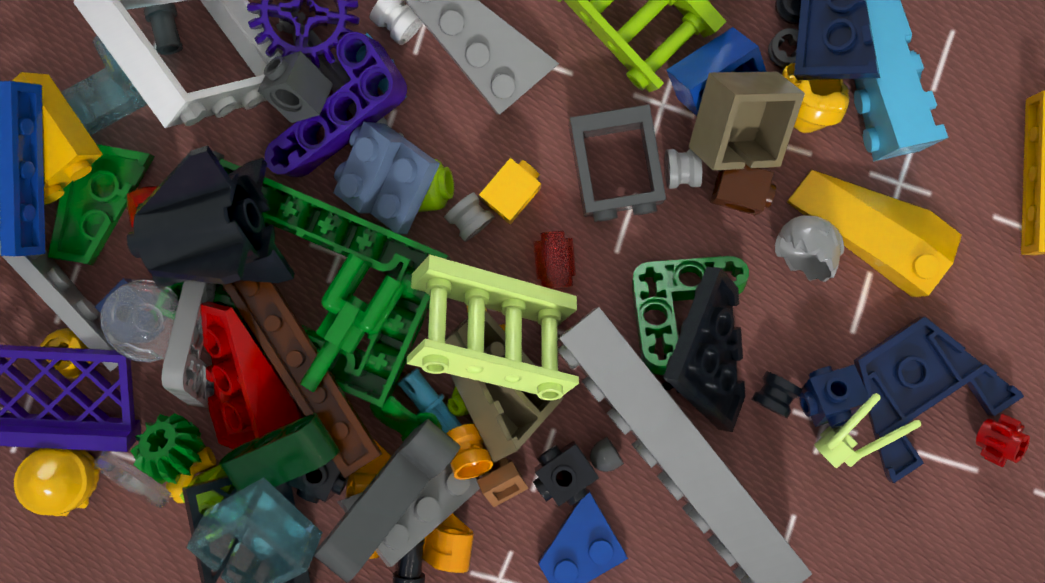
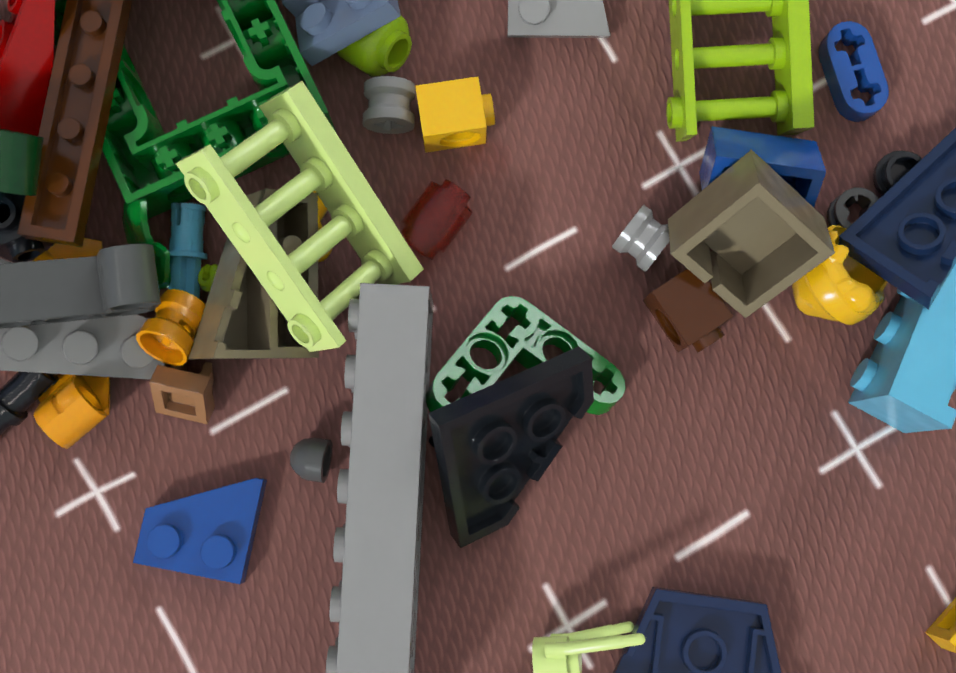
camera: 40 degrees right, 5 degrees down
green plant [300,253,405,392] -> none
black brick [533,441,599,506] -> none
dark grey window [568,104,666,222] -> none
black wheel [751,371,803,419] -> none
light grey hair [775,215,844,282] -> none
yellow wedge [787,170,962,297] -> none
dark blue brick [799,364,870,428] -> none

